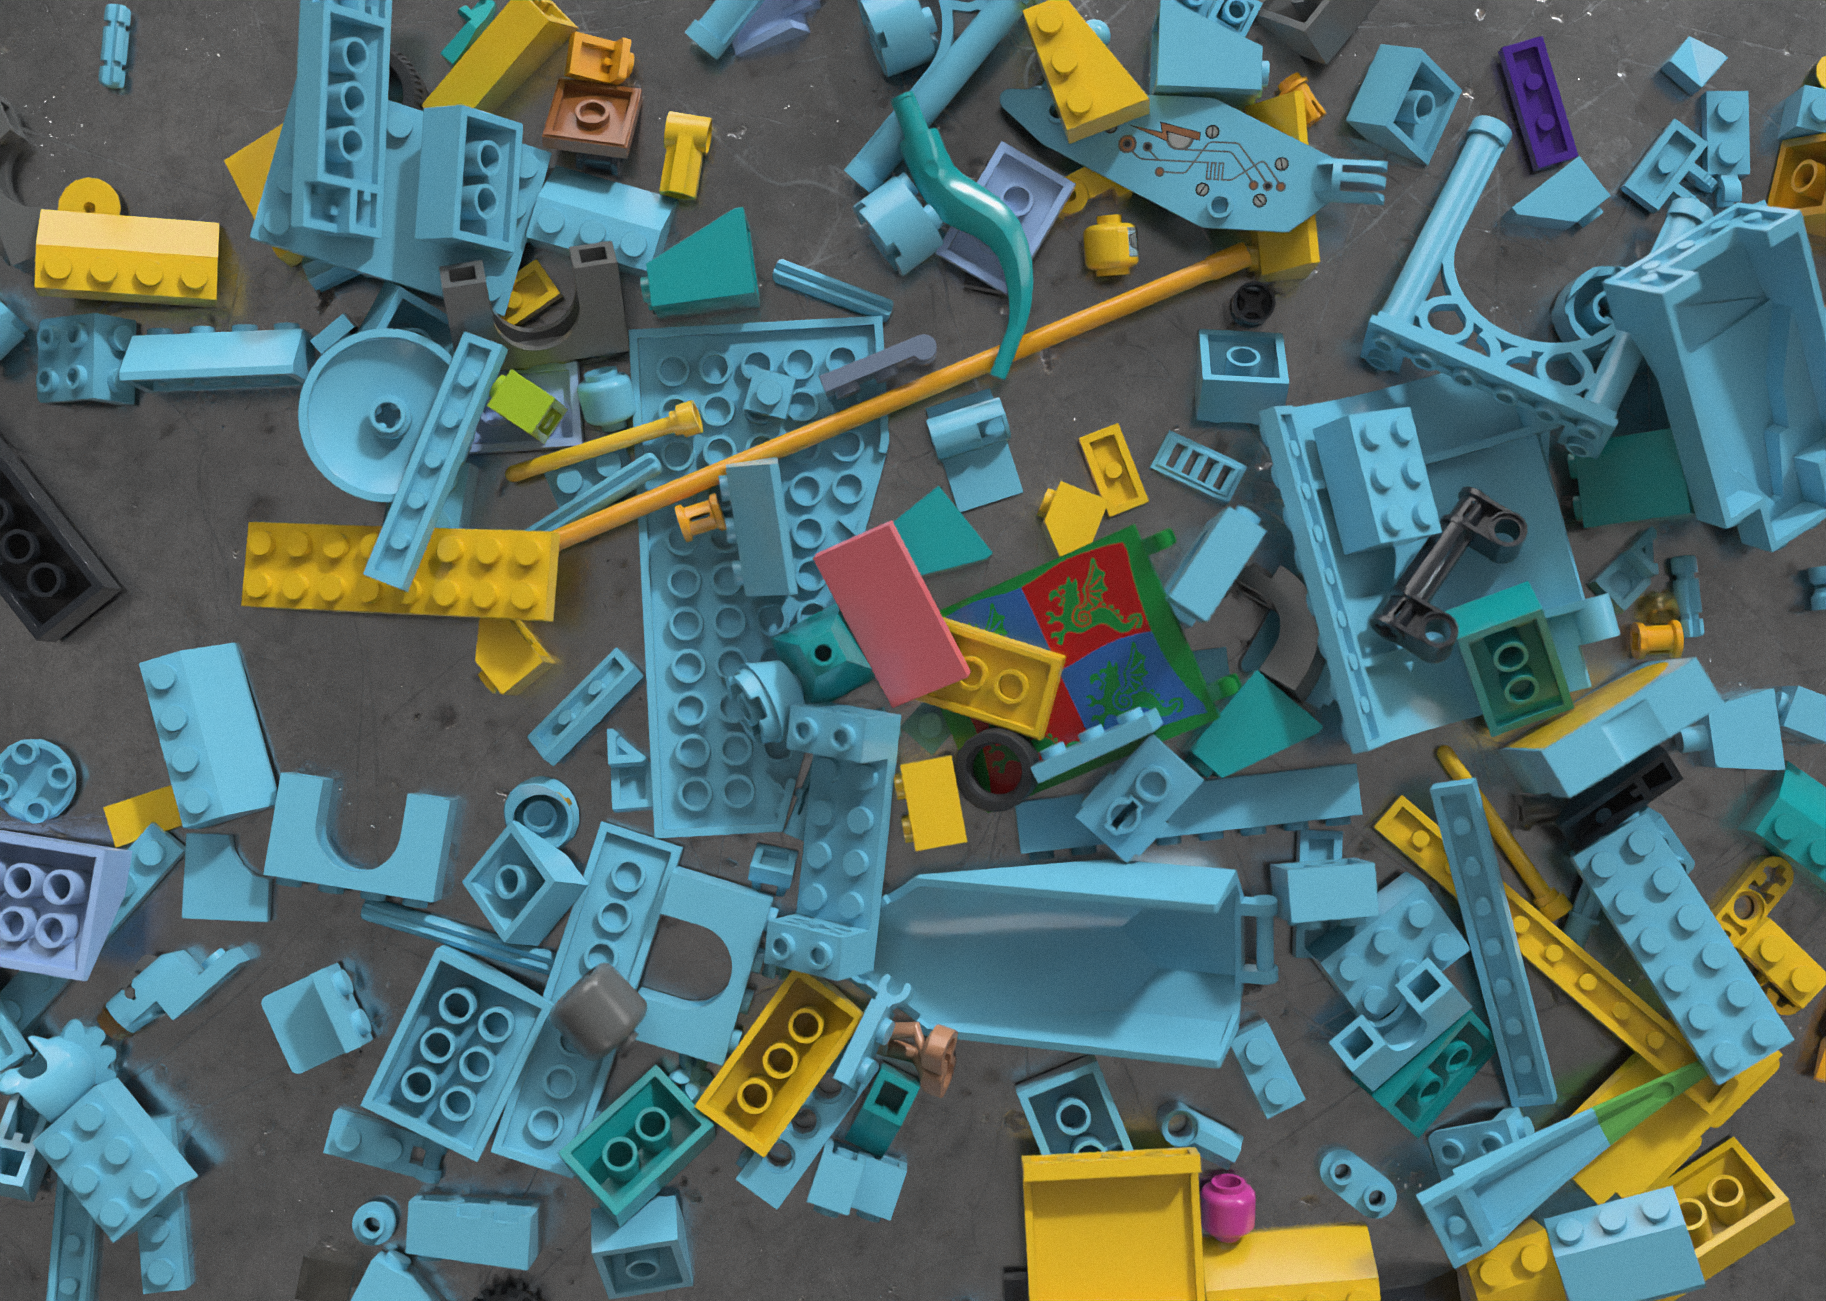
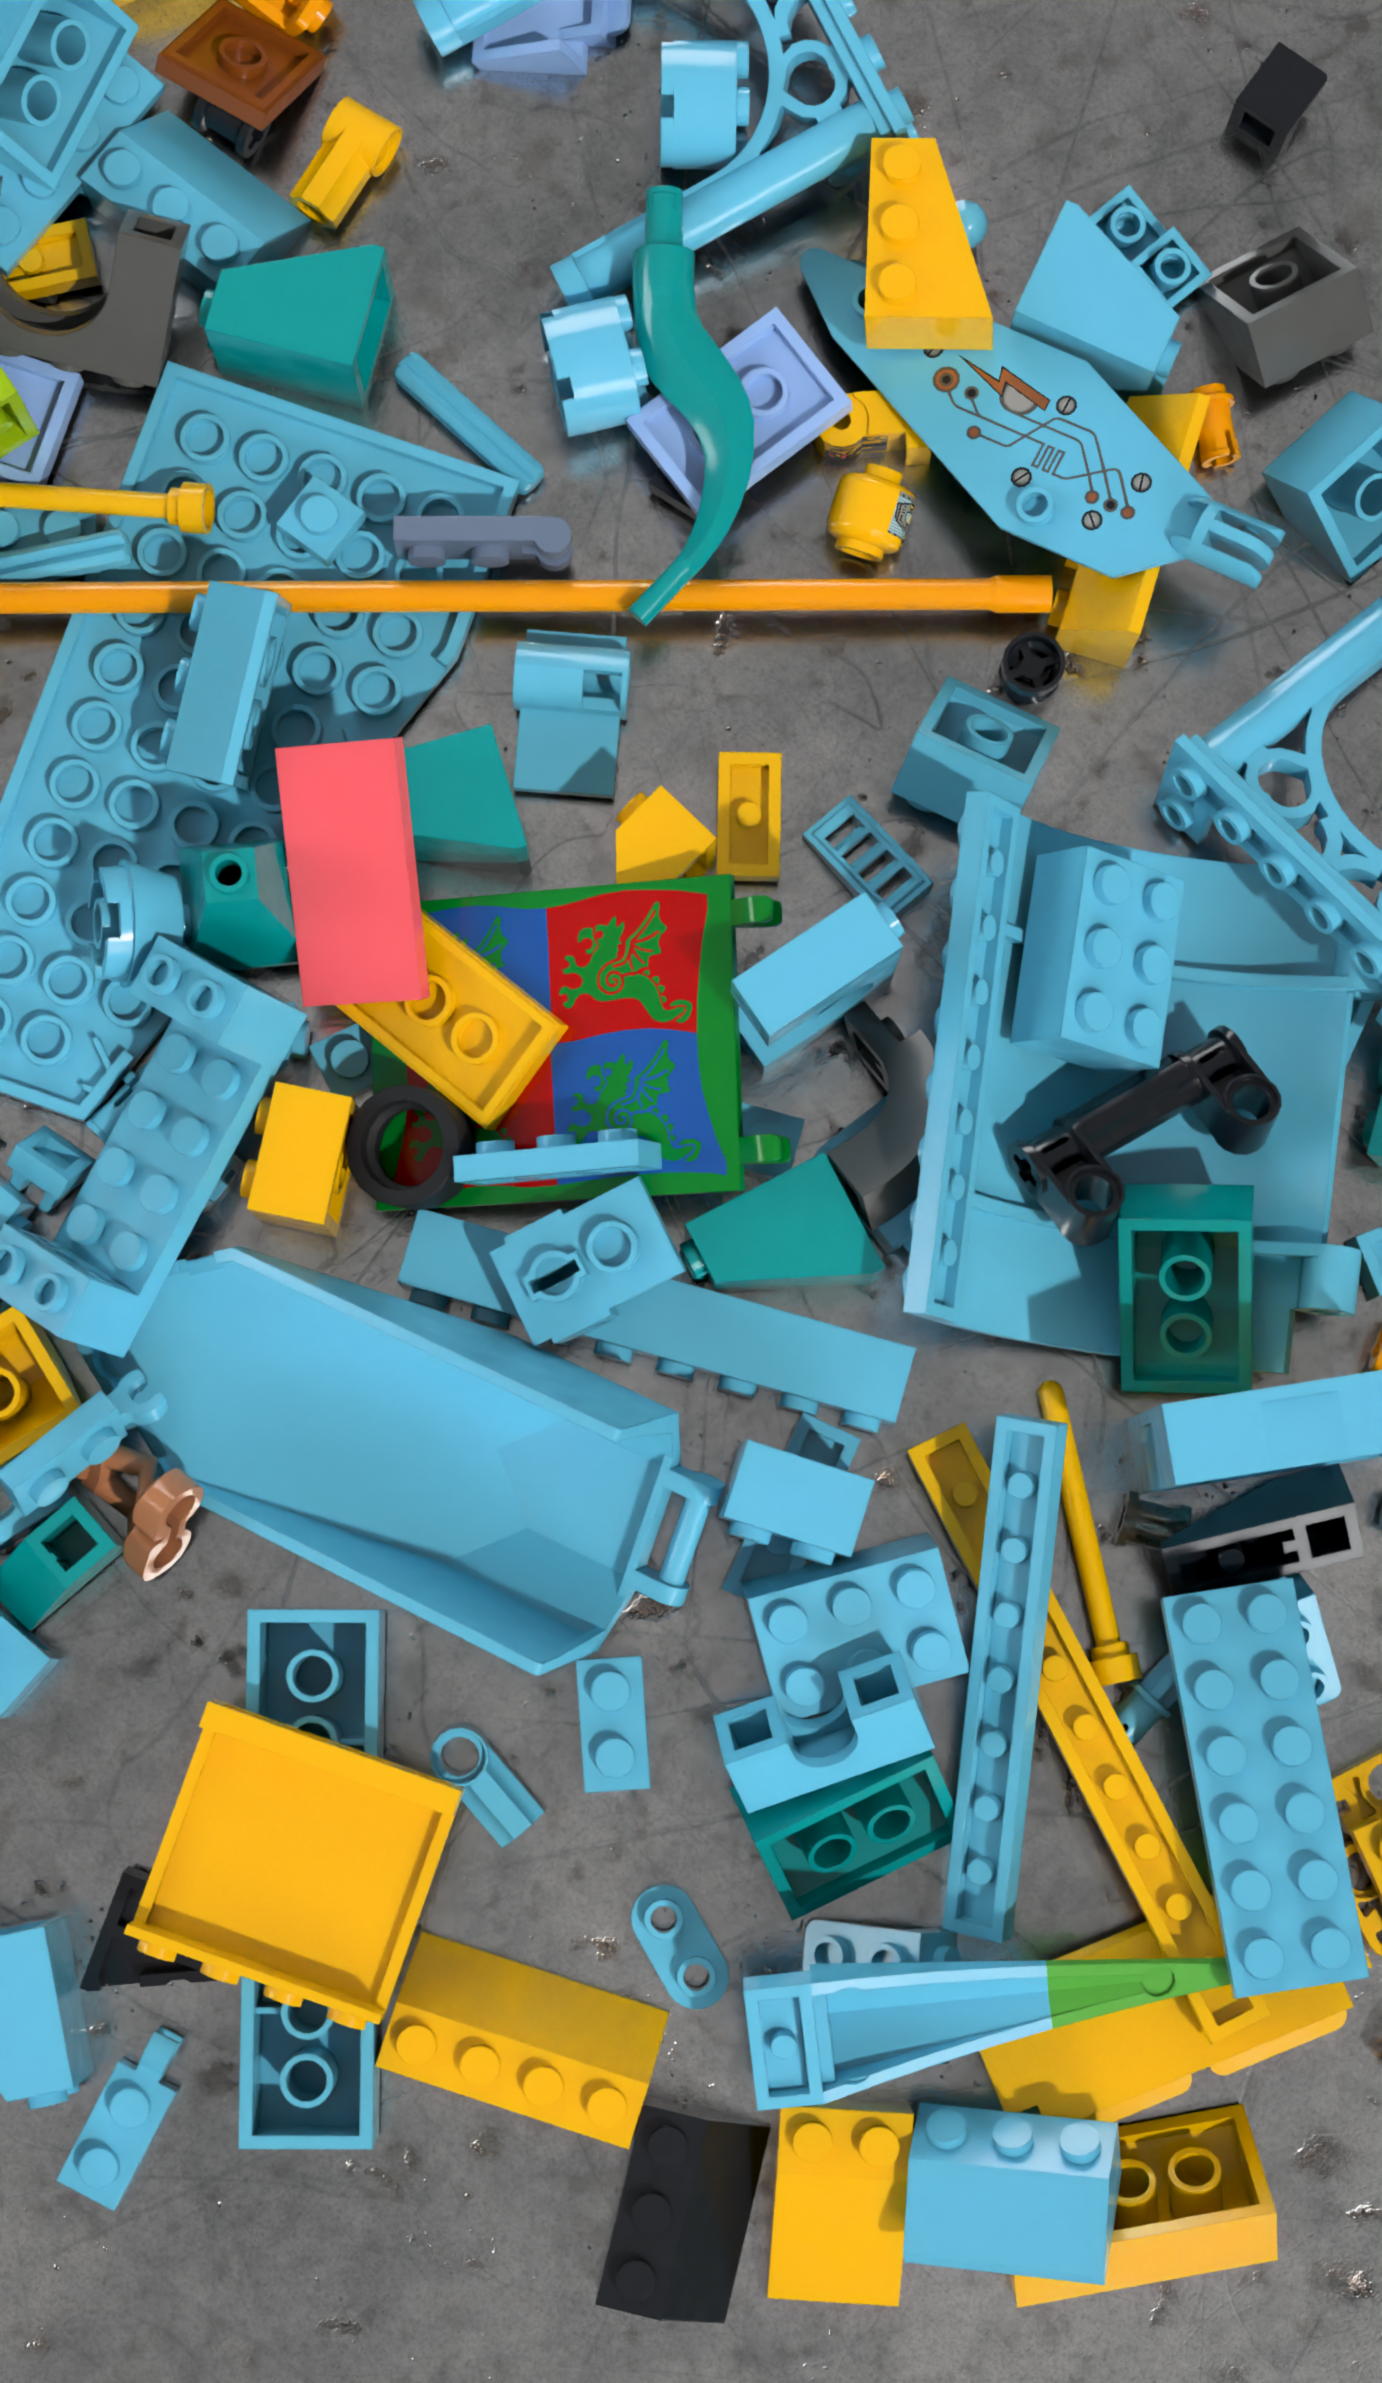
camera: 15 degrees right, 5 degrees down
medium azure head [577,366,636,432] -> none
light orange bush [674,493,727,543] -> none
dark pink head [1200,1174,1256,1243] -> none

